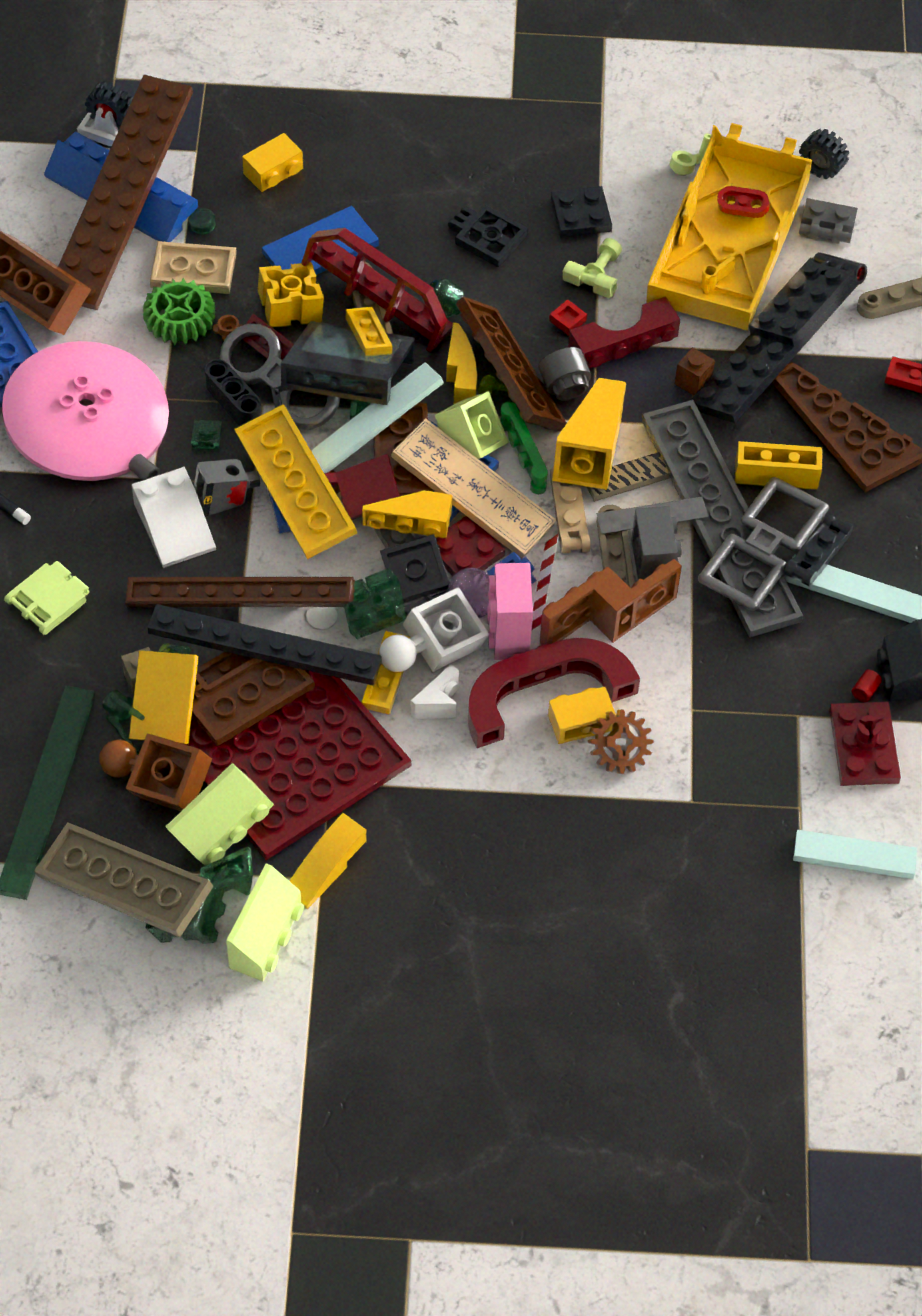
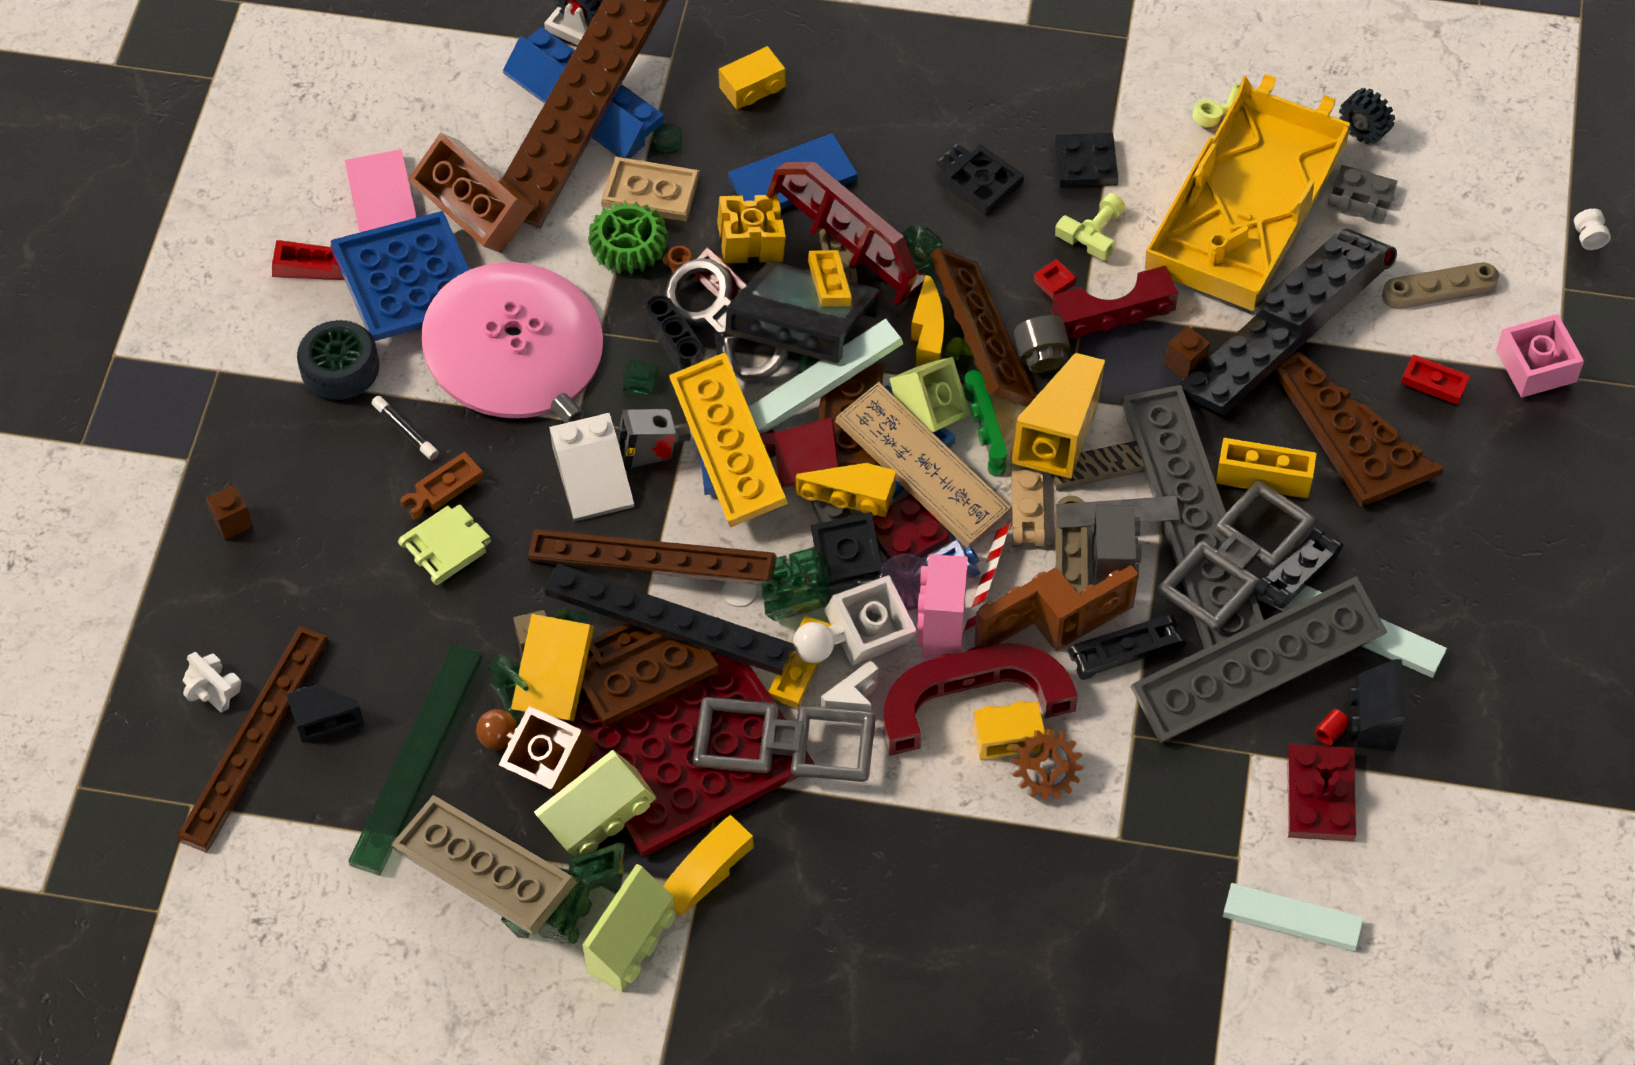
camera: 10 degrees right, 0 degrees up
red plate [717,186,770,218] -> none
none -> dark orange plate [400,451,484,519]
none -> flat silver bar [693,697,876,782]
none -> black plate [1067,615,1186,680]
none -> dark grey plate [1130,576,1387,744]

